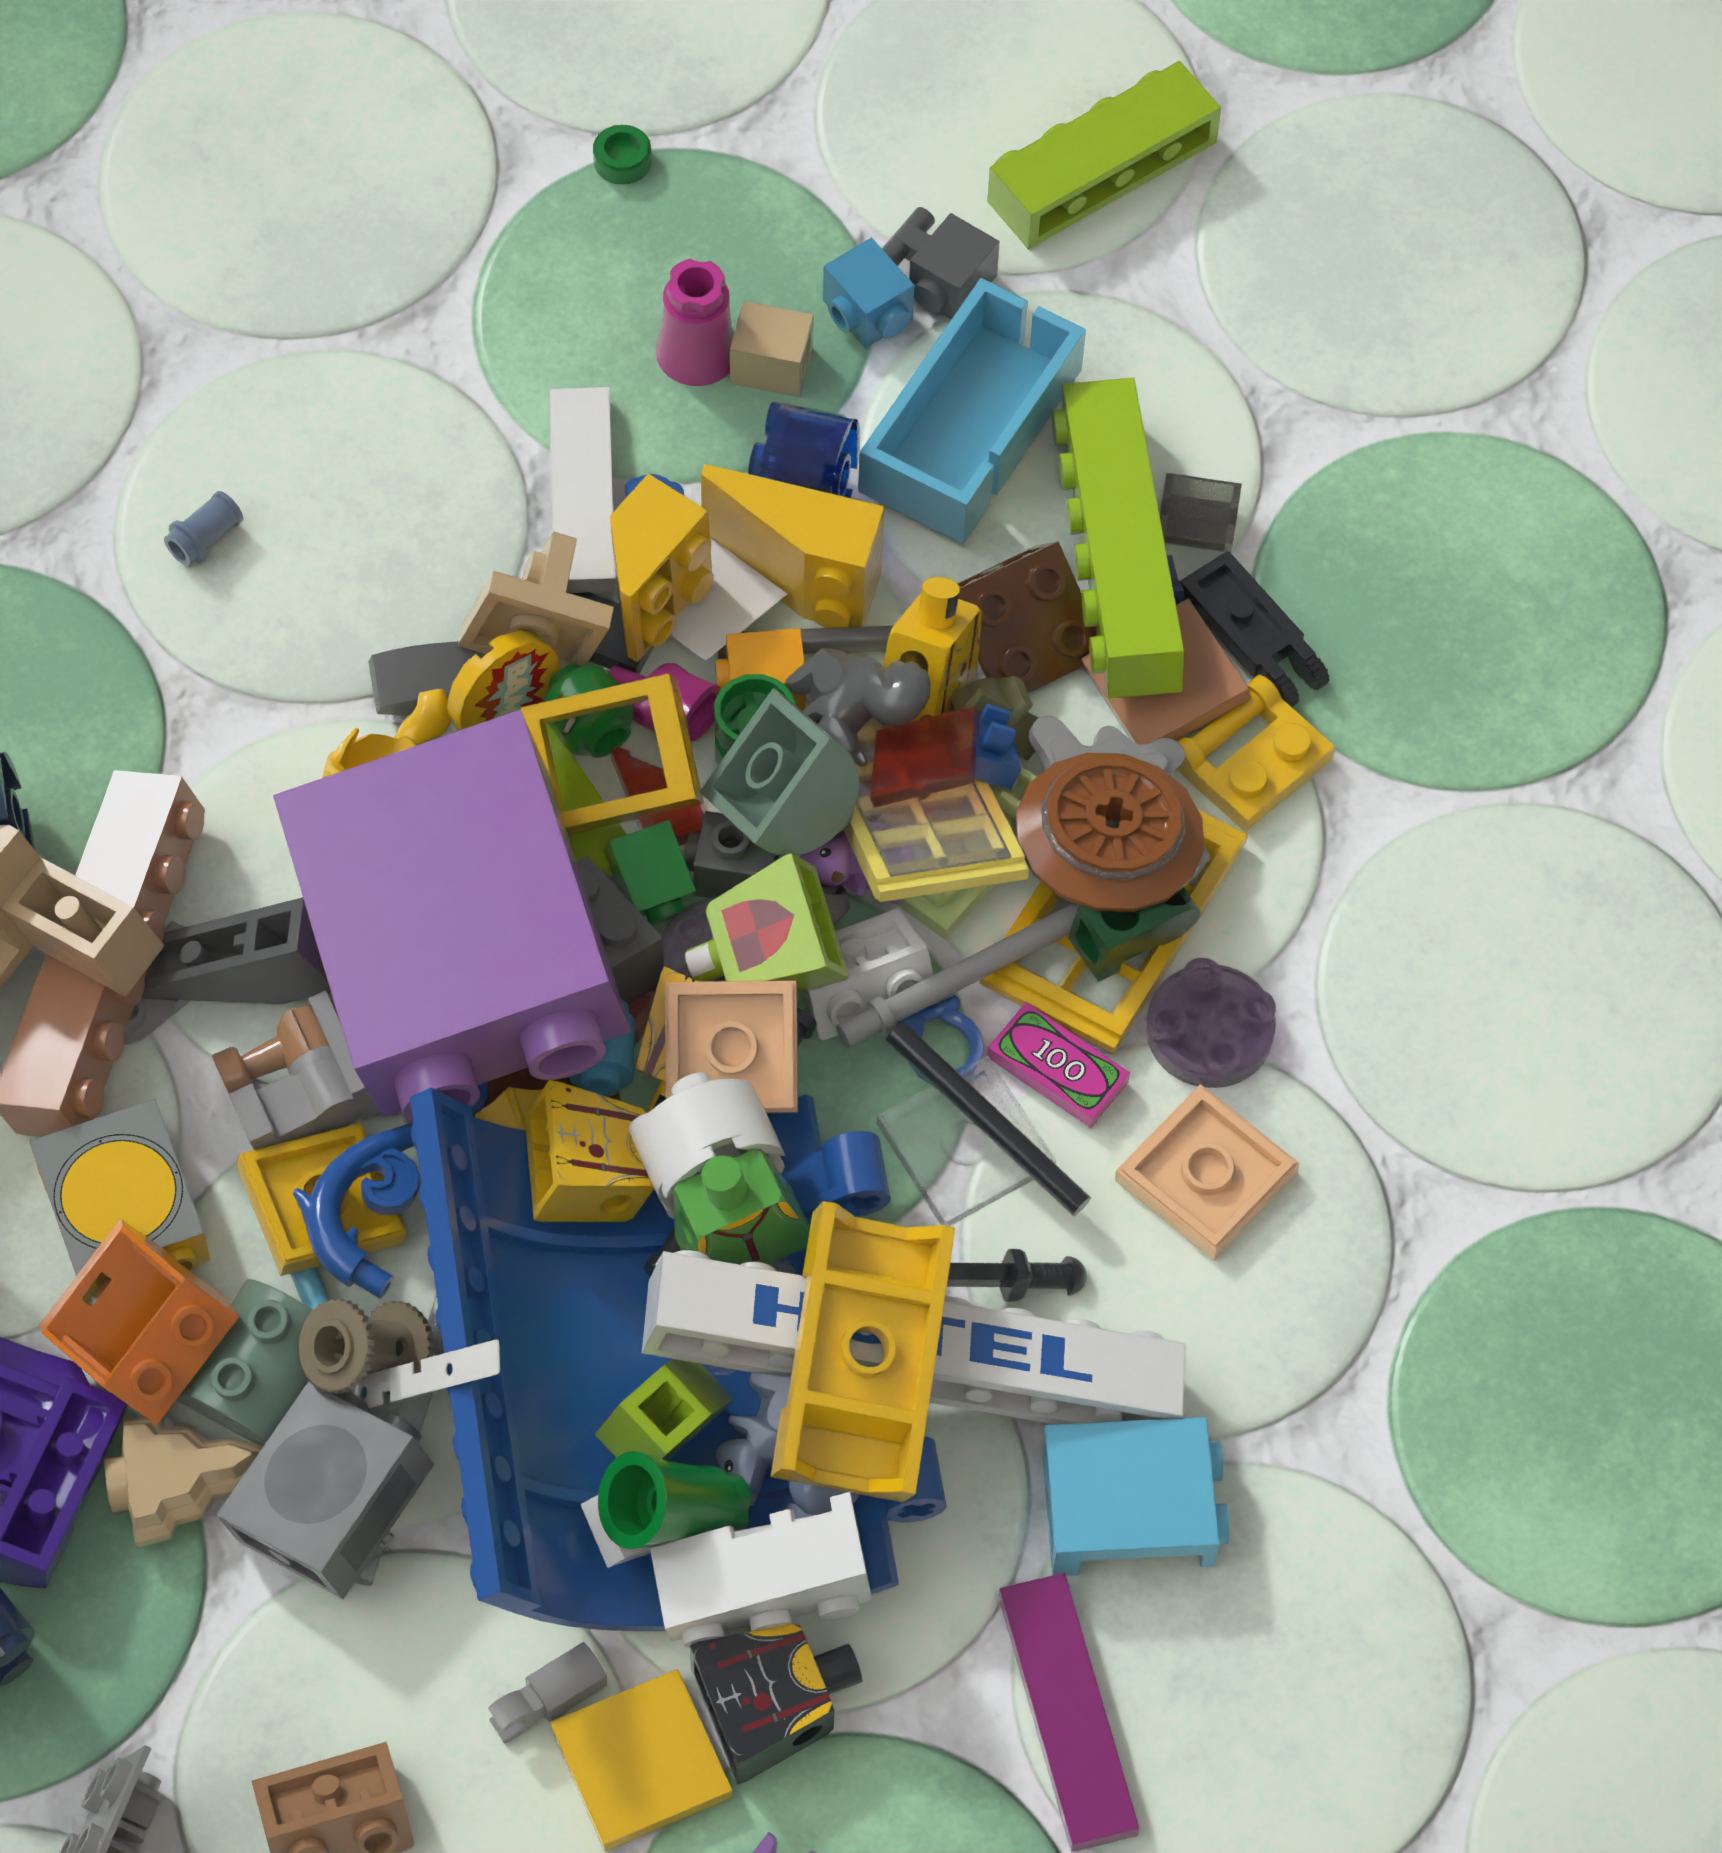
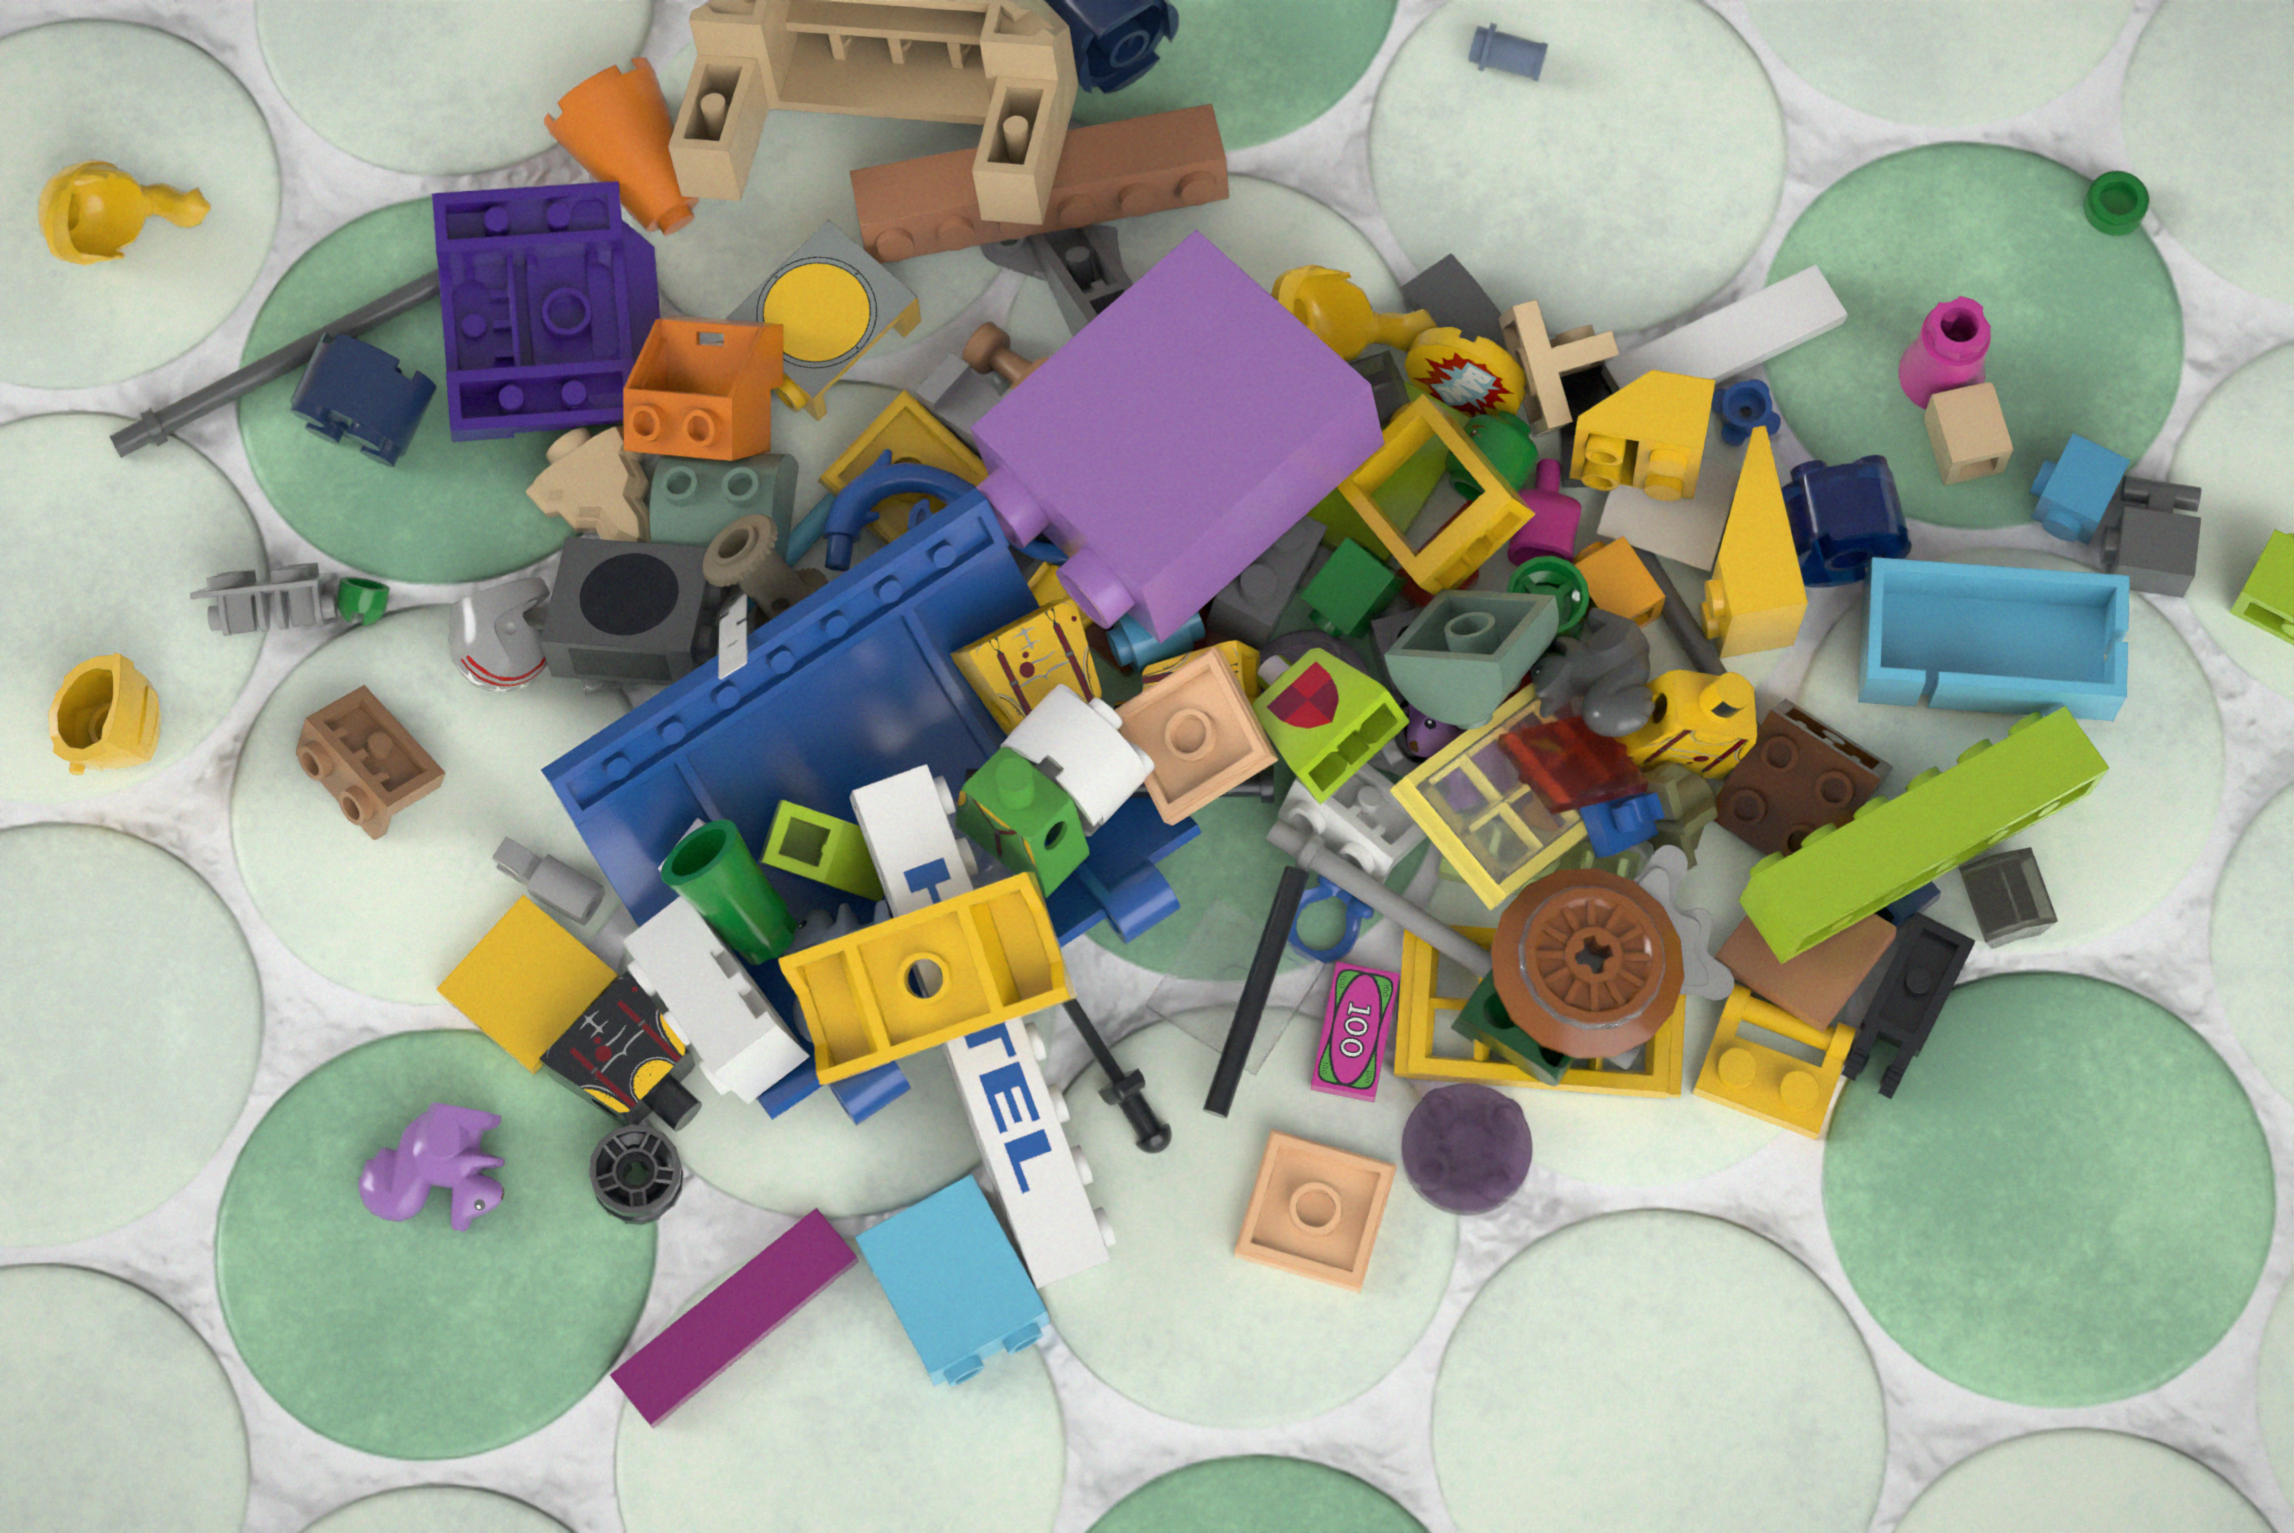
camera: 70 degrees right, 10 degrees up
none -> green hinge [337,577,390,626]
none -> light grey helmet [448,577,550,692]
none -> black wheel [589,1124,684,1225]

